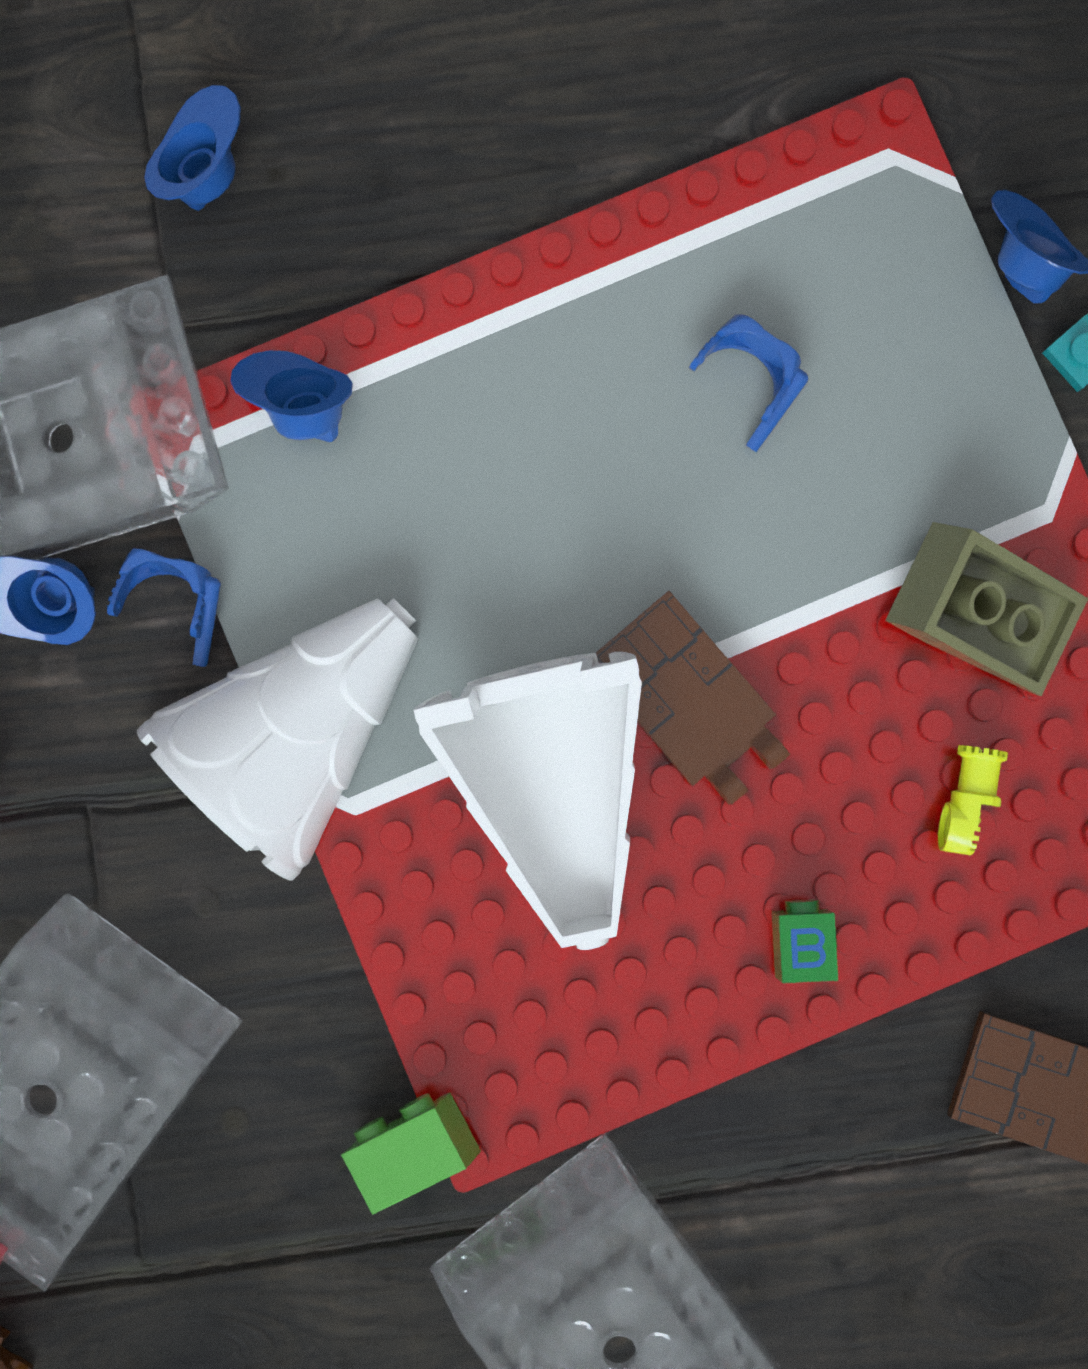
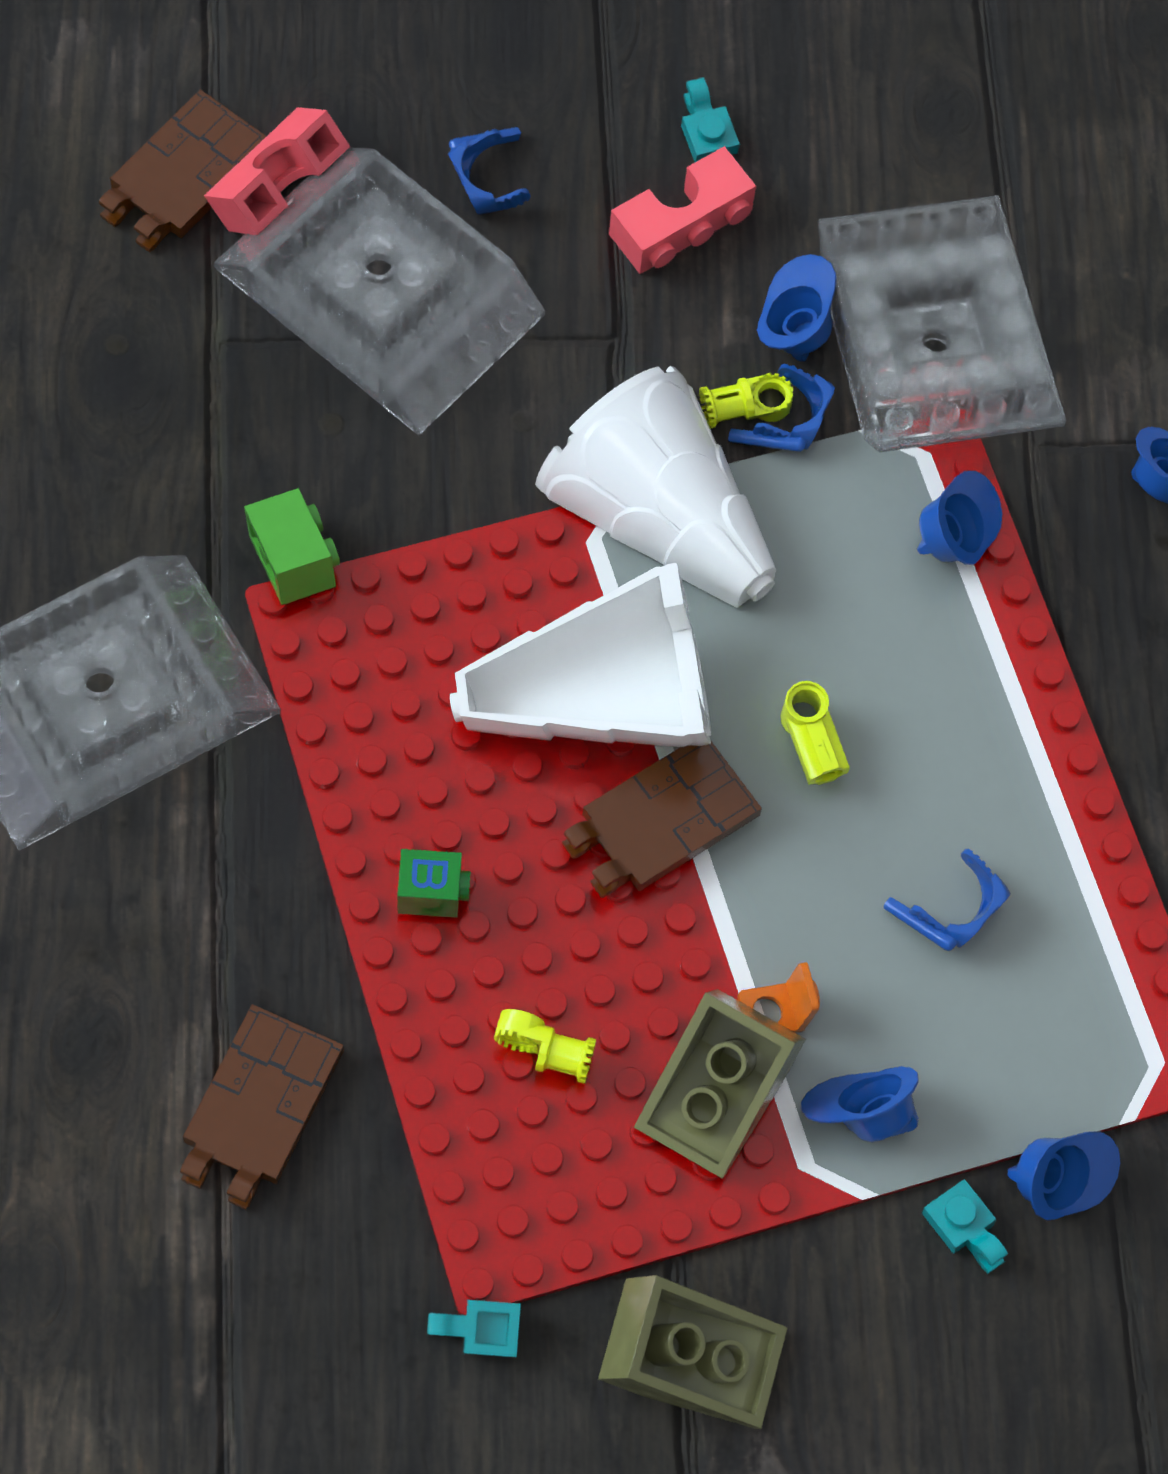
camera: 90 degrees right, 20 degrees down
none -> neon yellow connector [699,373,793,429]
none -> orange bracket [737,962,820,1033]
none -> neon yellow piece [780,681,850,785]
none -> blue piece [801,1066,919,1142]

